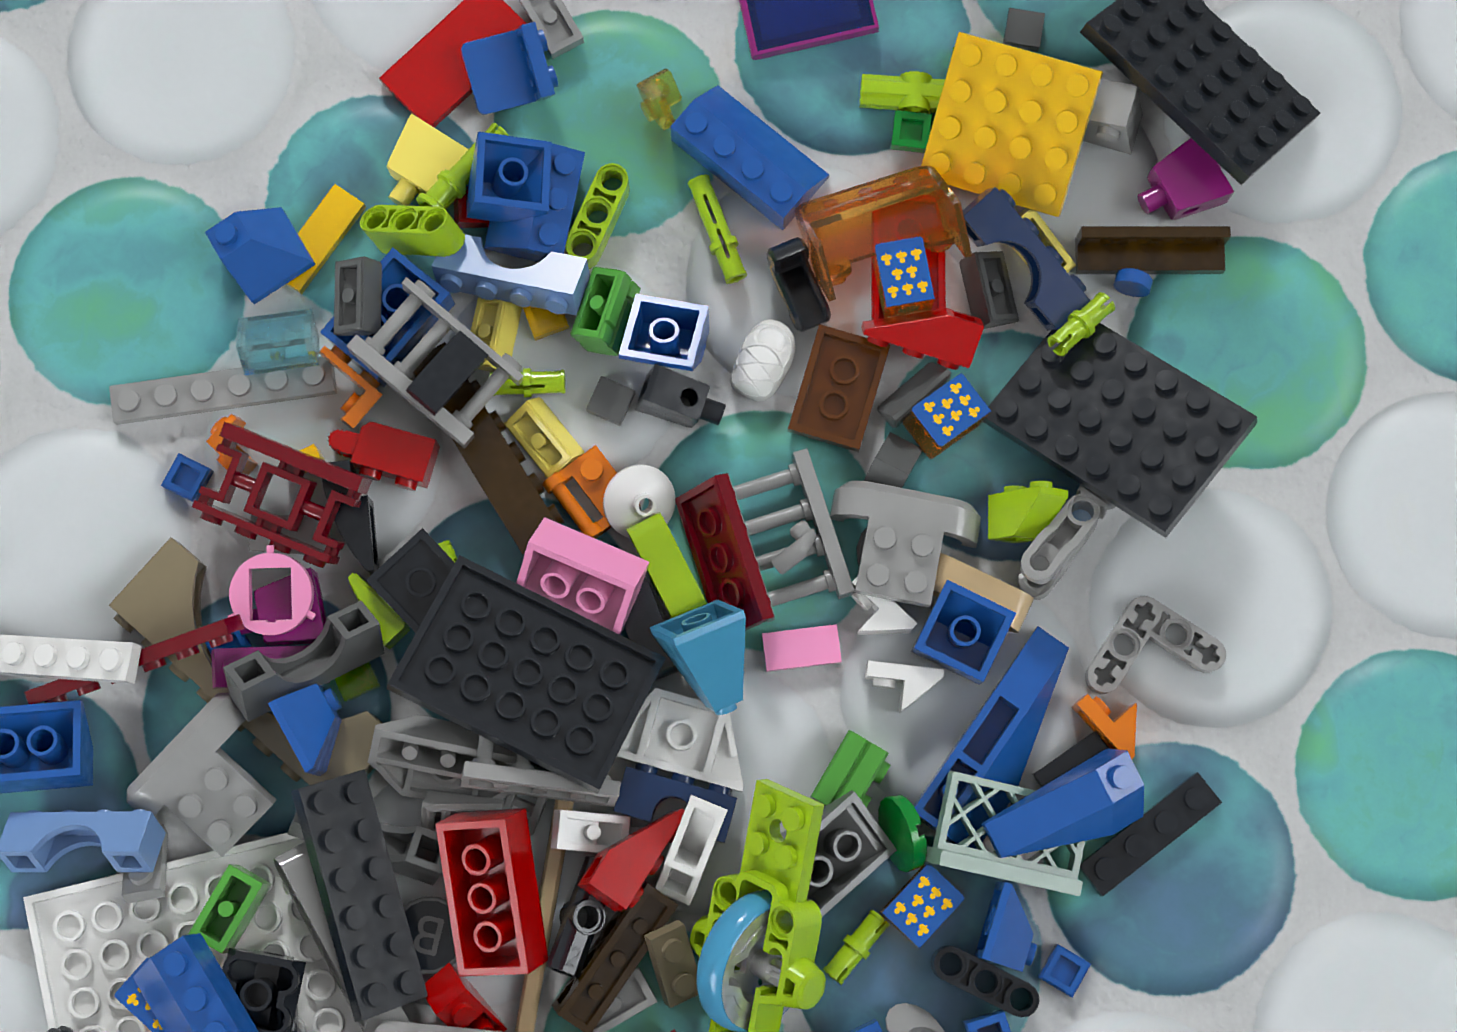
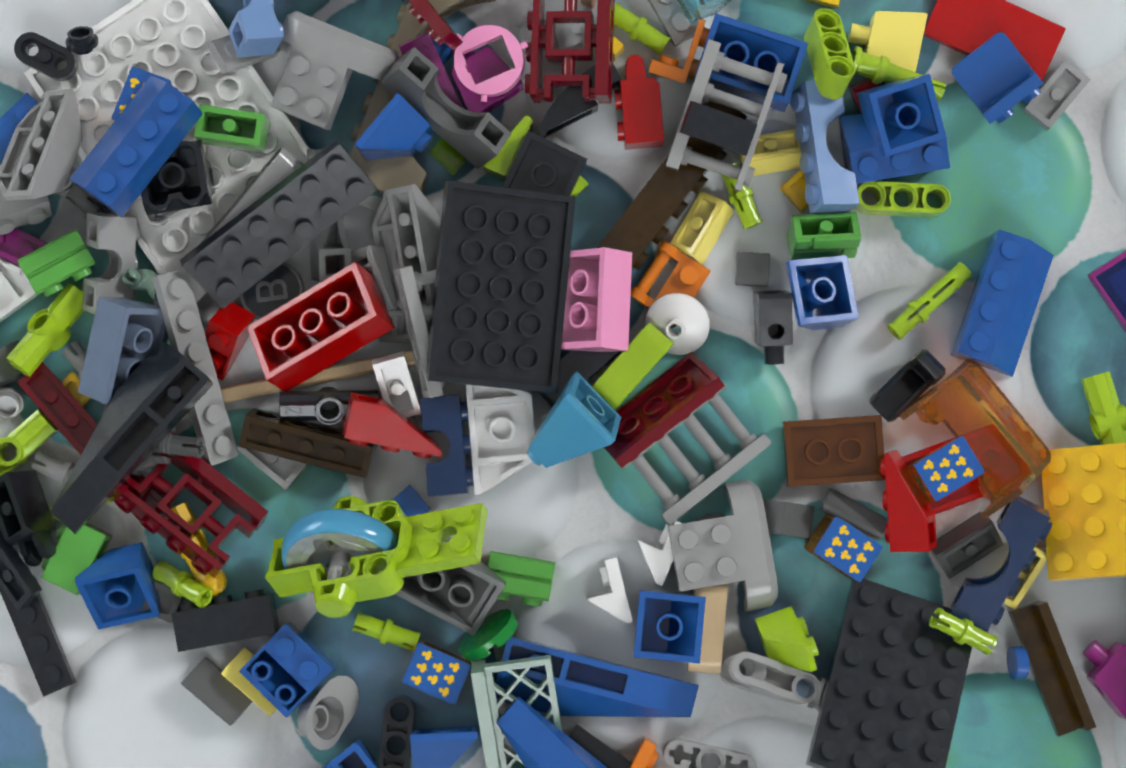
camera: 70 degrees right, 5 degrees up
dark grey slope [334,256,382,336] -> none
clear yellow bracket [636,68,682,131] -> none
dark tan plate [644,920,698,1008] -> none
white slope [655,795,728,906] -> none
white piece [731,319,795,402] -> none
bright pink tile [762,624,842,672] -> none
light grey arm [771,521,816,575] -> none
green plate [891,110,932,153] -> none
none -> blue tile [392,485,431,517]
none -> lime pin [614,3,671,55]

